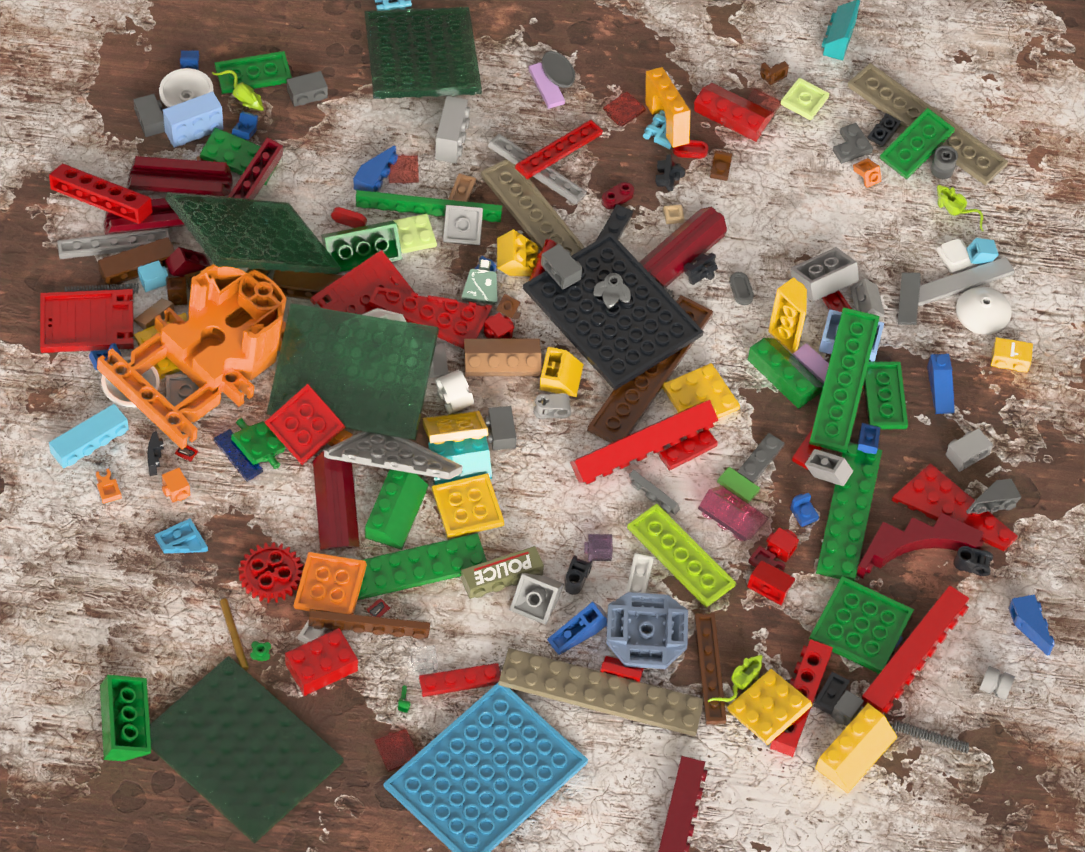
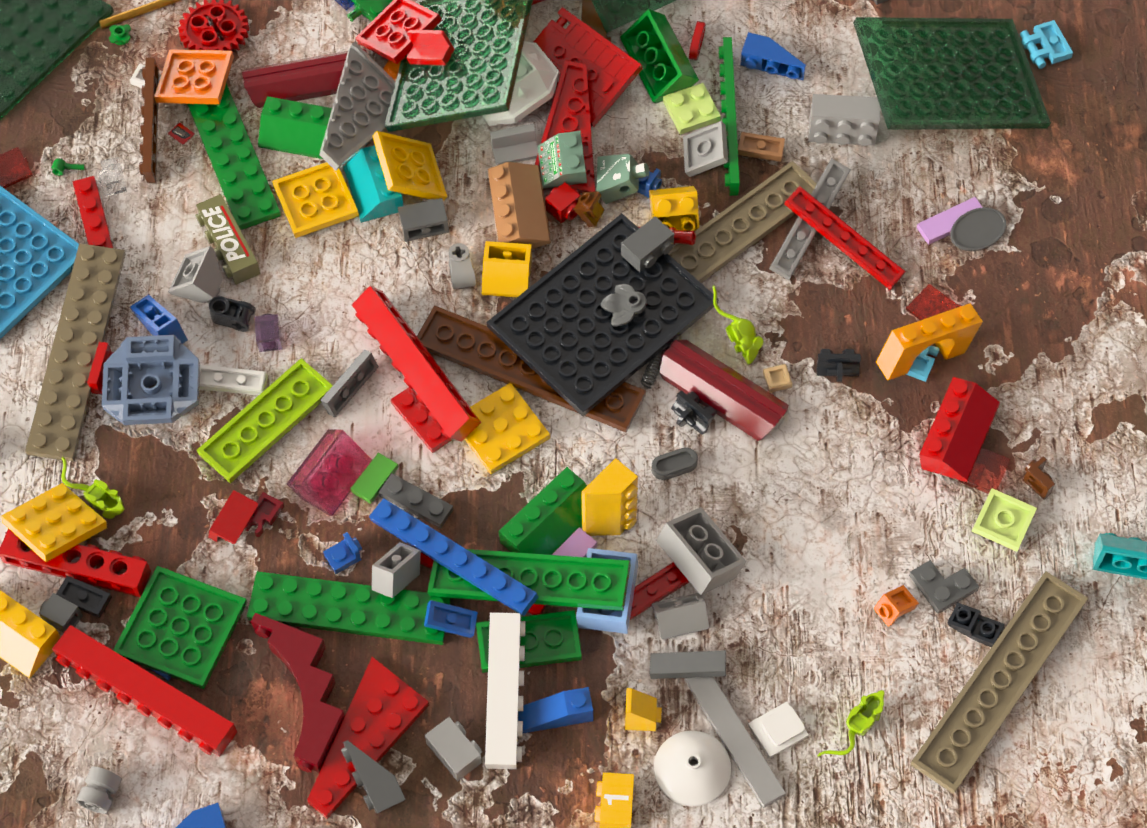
camera: 90 degrees right, 5 degrees up
red brick [285,628,358,696] -> none
clear red piece [388,154,419,184] -> none
white brick [435,370,474,414] -> none
black plate [596,204,633,241] -> none
dark red plate [601,182,634,209] -> none
red tile [672,140,709,159] -> none
reddish brown plate [694,613,727,725] -> none
reddish brown bracket [710,150,733,181] -> none
red brick [766,527,799,562] -> none
green plate [880,108,955,180] -> none
dark grey piece [891,719,970,754] -> none
dark grey wheel [931,146,958,179] -> none
black piece [953,546,993,576] -> none
medium azure brick [966,238,999,265] -> none
none -> blue plate [369,498,538,616]
none -> panel [406,30,455,65]
none -> white brick [485,613,526,769]
none -> sand green slope [538,131,587,188]
none -> yellow slope [625,688,662,731]
none -> lime animal [712,286,764,365]

